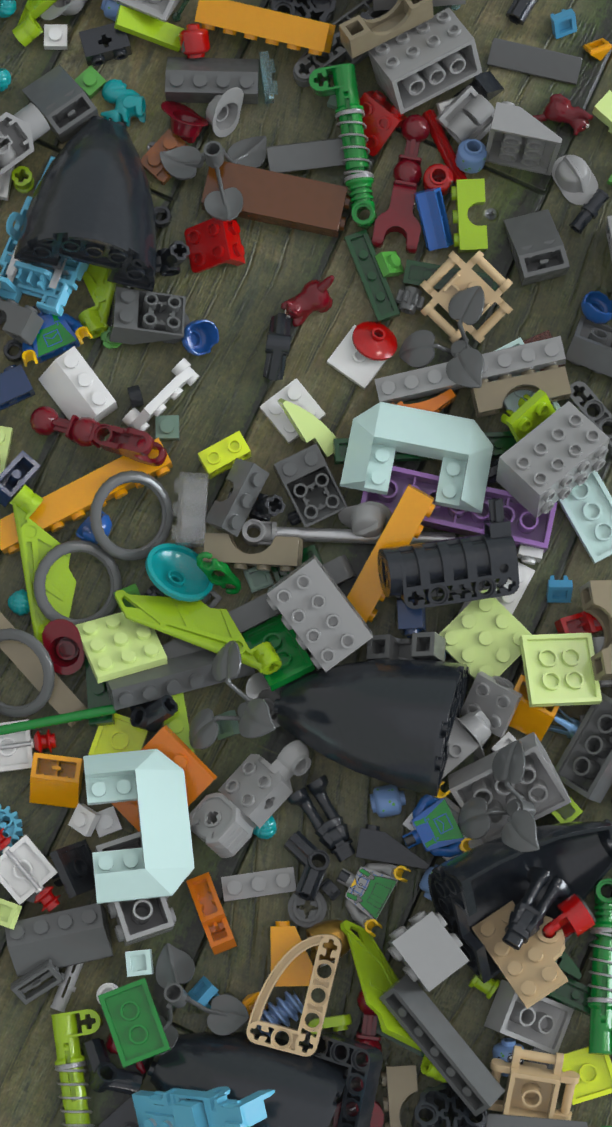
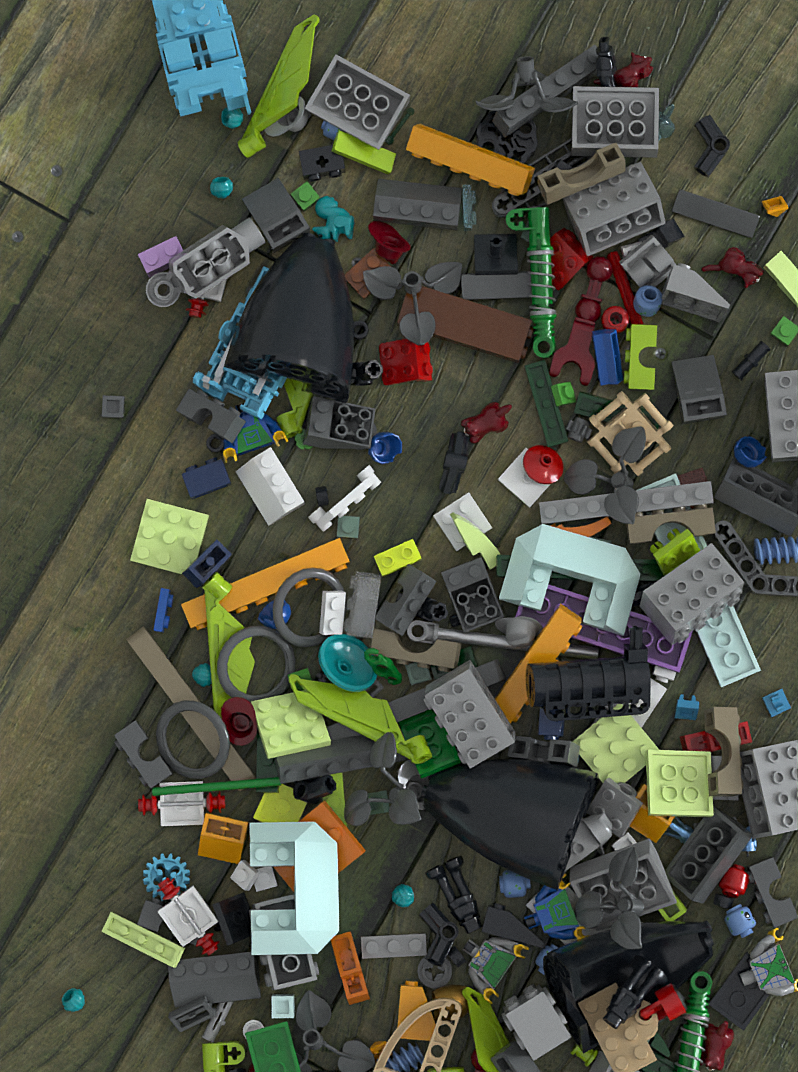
camera: 10 degrees right, 5 degrees up
lime bush [11,166,35,193] -> none
dark red piece [30,406,167,466] -> none
white plate [44,24,68,50] -> none
red head [179,23,210,58] -> none
dark azure tile [187,976,219,1009] -> none
light grey brick [189,740,311,858] -> none
light grey piece [206,87,244,137] -> none
dark azure tile [550,8,577,39] -> none
light grey piece [552,155,598,205] -> none
none -> white plate [319,591,346,635]
none -> black tile [474,234,518,275]

